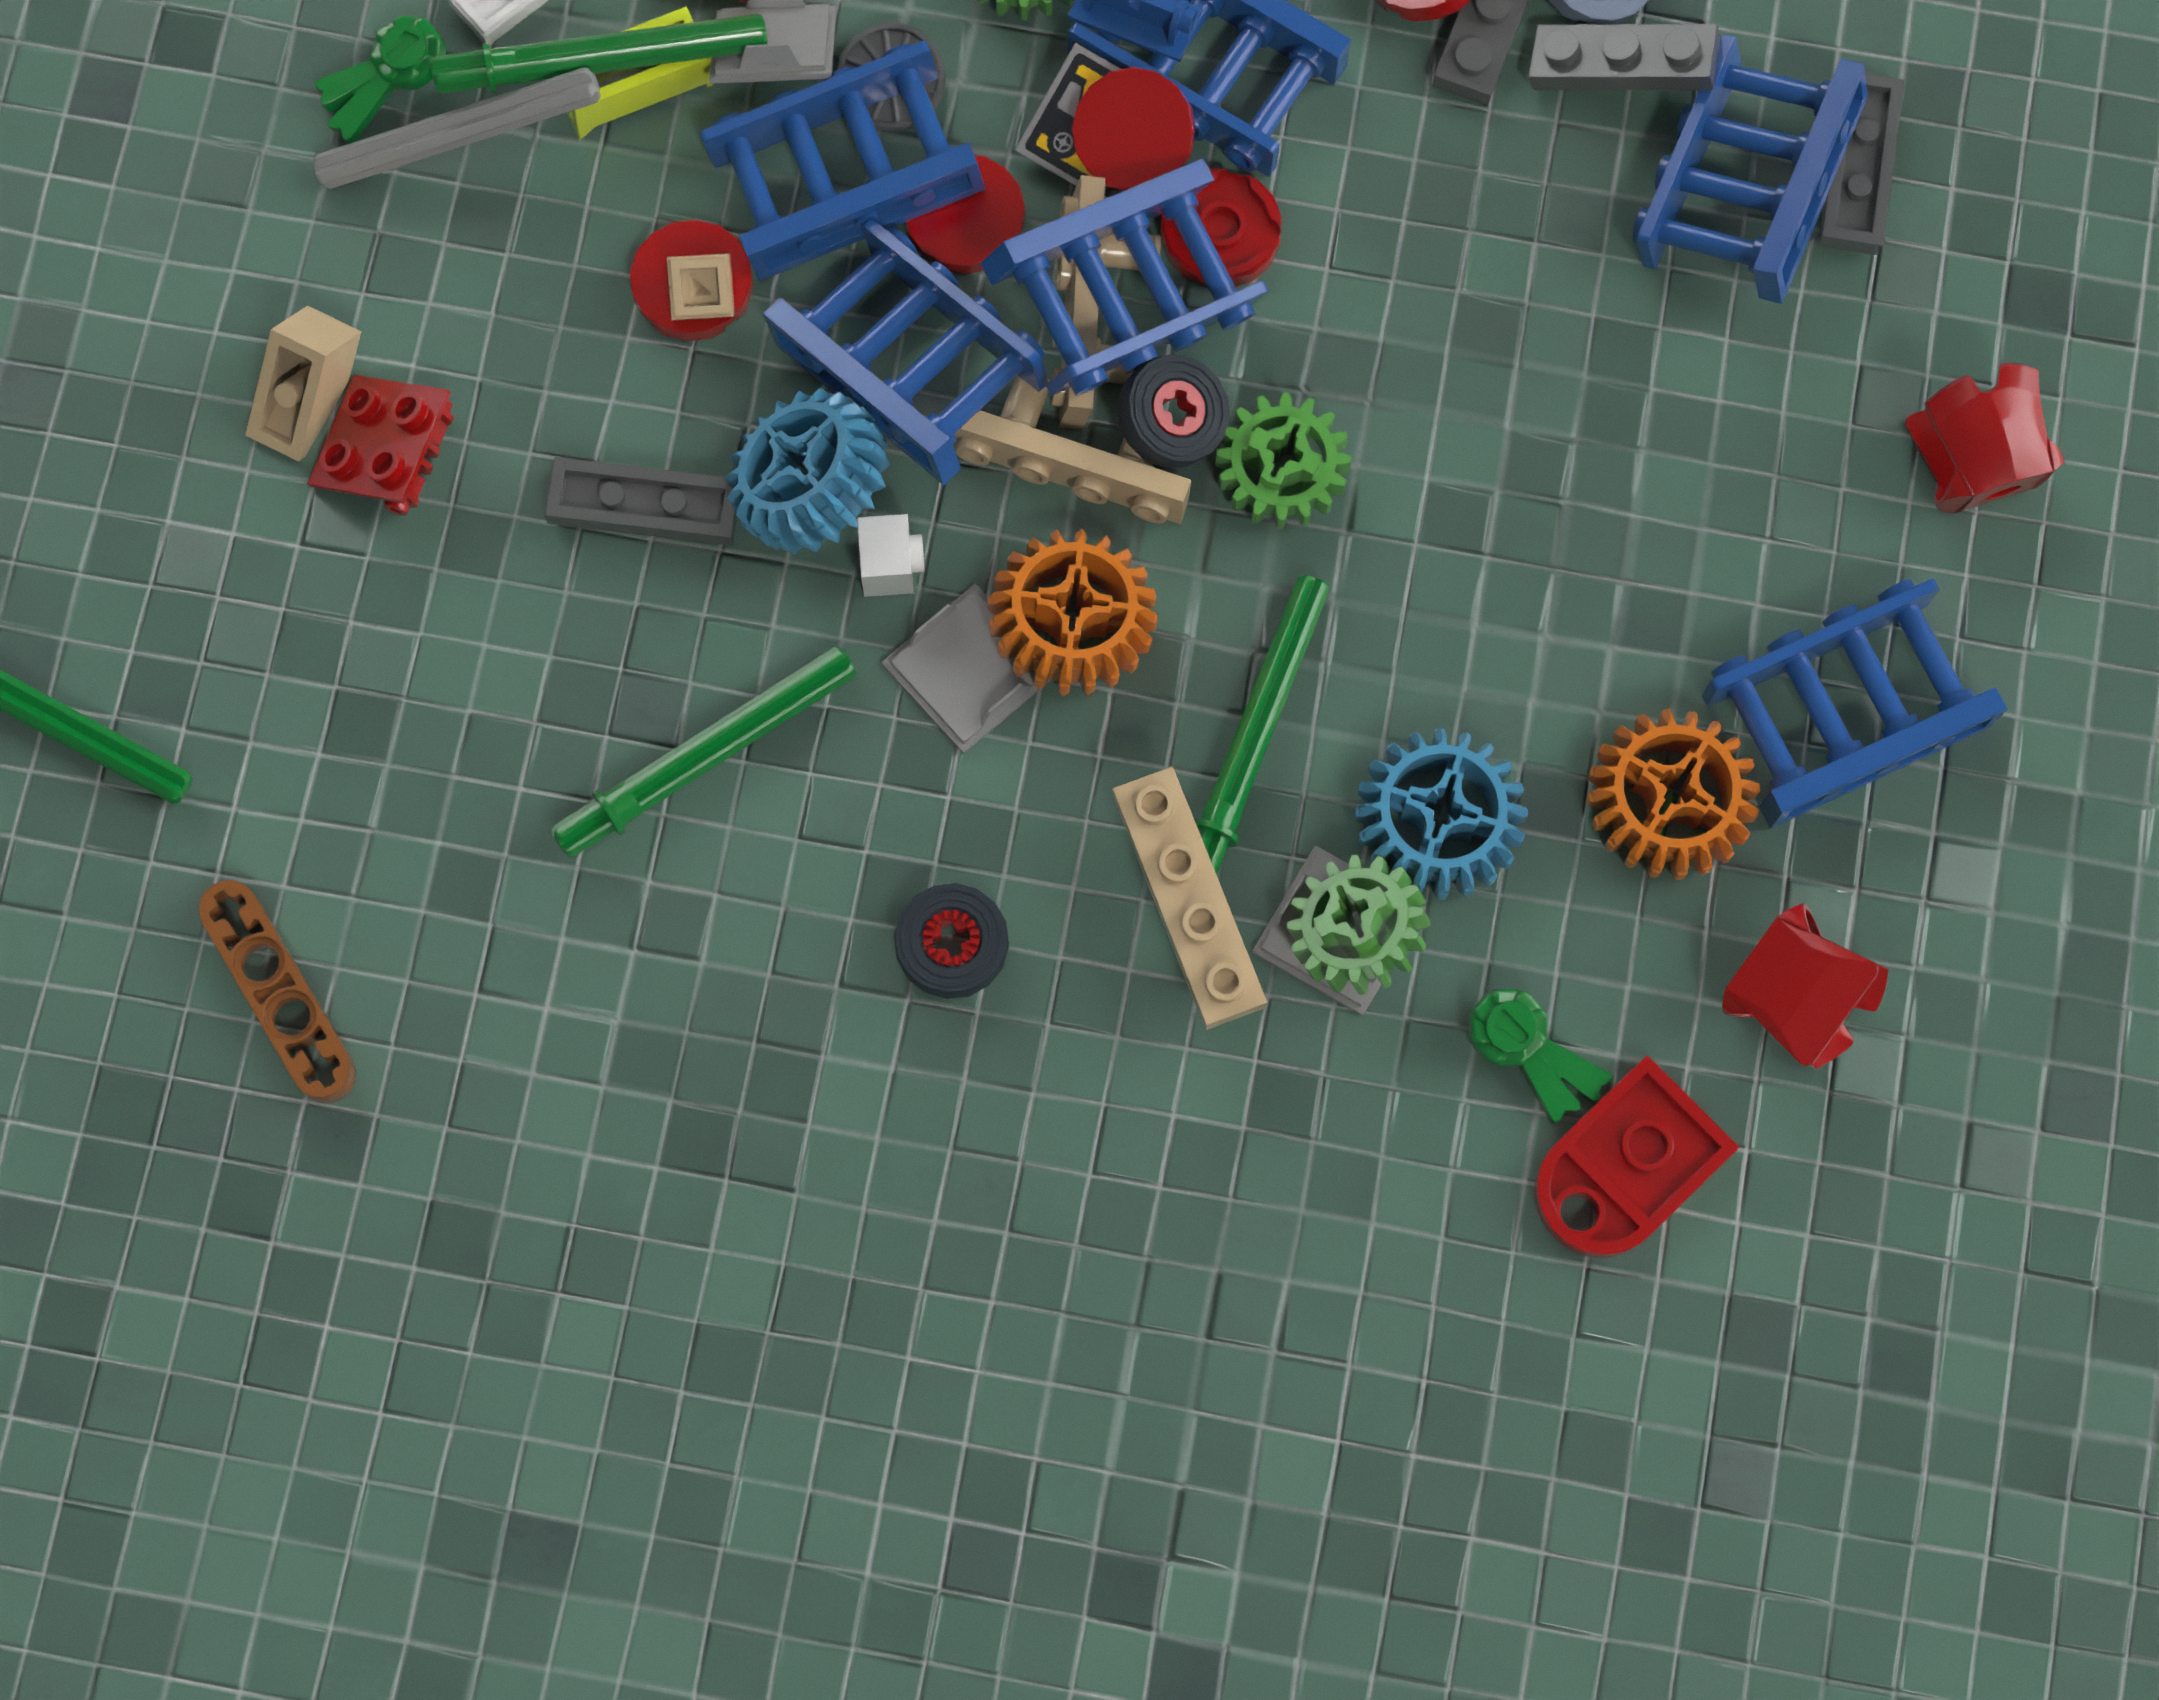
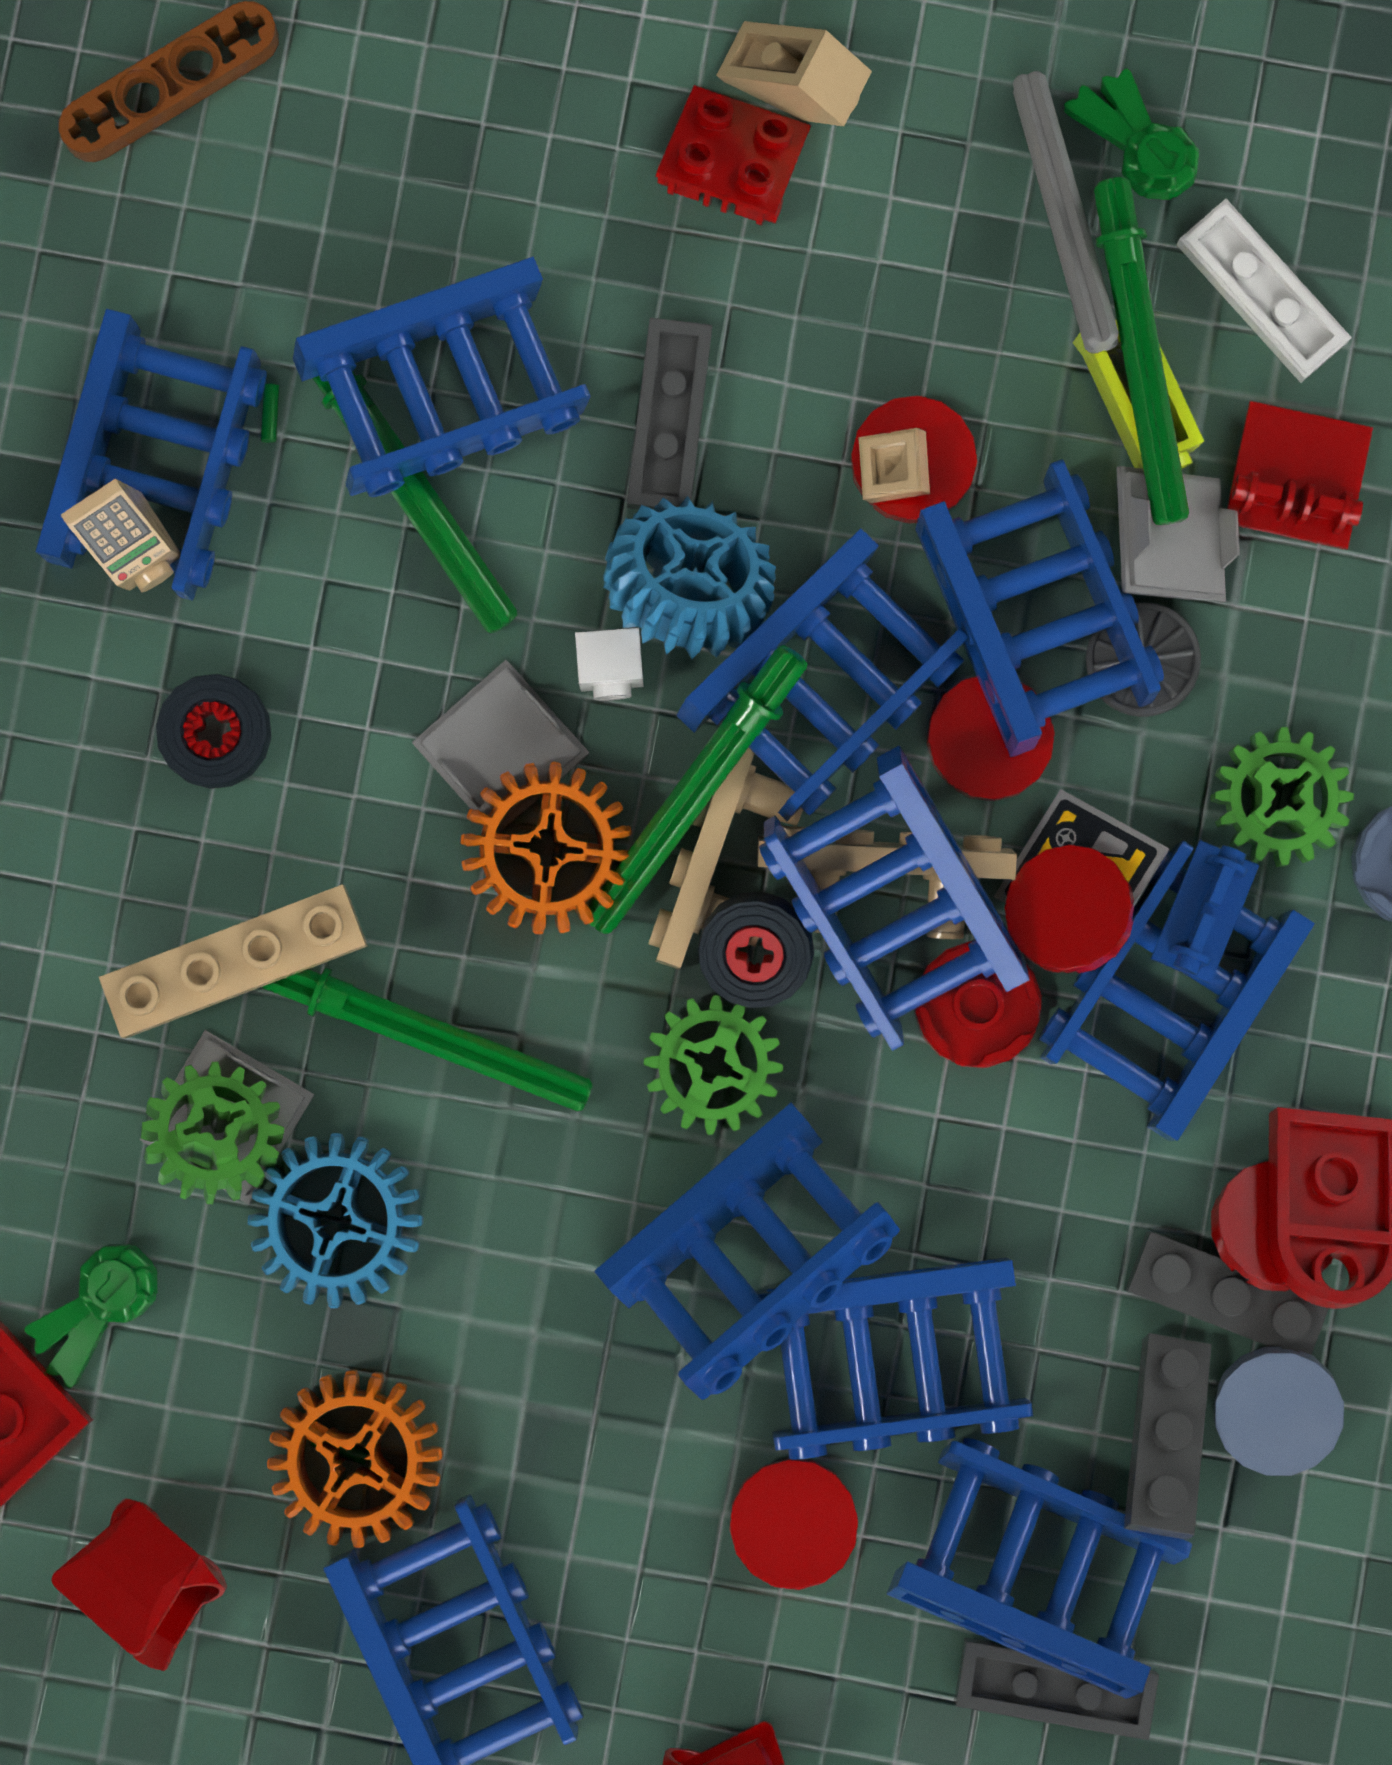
camera: 90 degrees right, 10 degrees up
none -> blue fence [35,308,267,601]
none -> tan slope [61,478,181,592]
none -> green piece [261,384,279,443]
none -> blue fence [293,256,591,497]
none -> green axle [588,645,807,934]
none -> blue fence [594,1103,900,1400]
none -> red tile [729,1457,858,1590]
none -> blue fence [756,1257,1033,1460]

